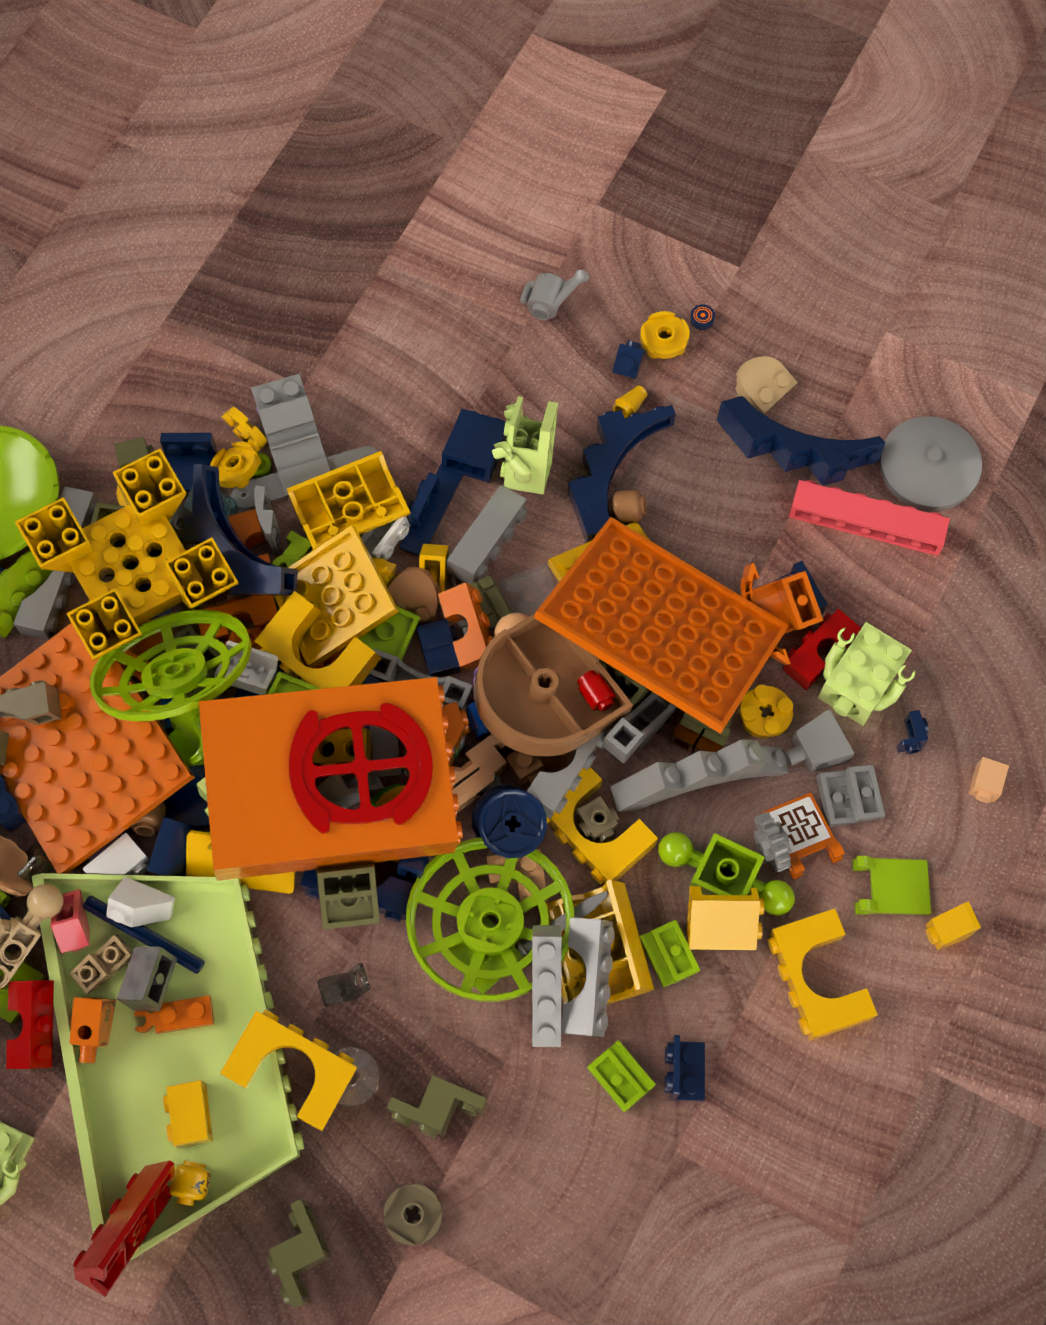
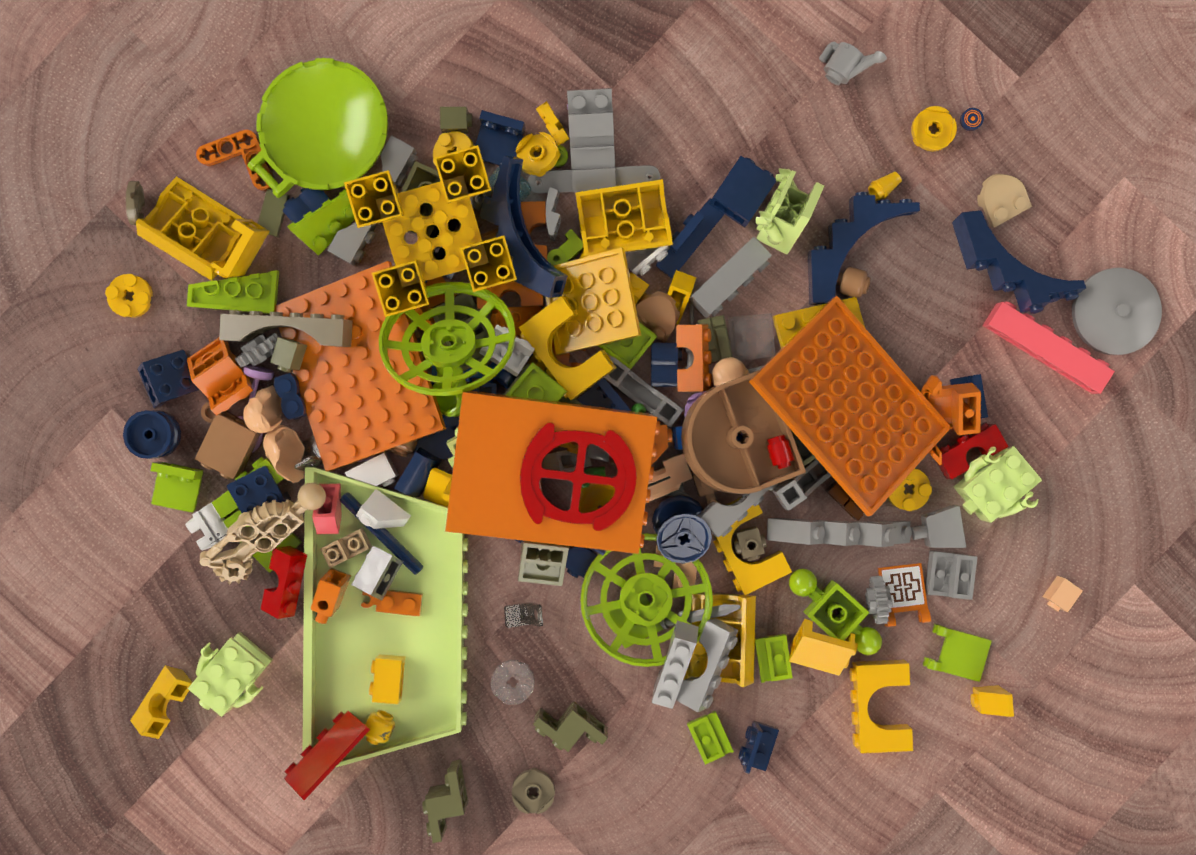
camera: 15 degrees right, 20 degrees up
yellow arch [220,1009,357,1131] -> none
dark blue bracket [612,340,646,379] -> none
dark blue bracket [896,710,929,754] -> none

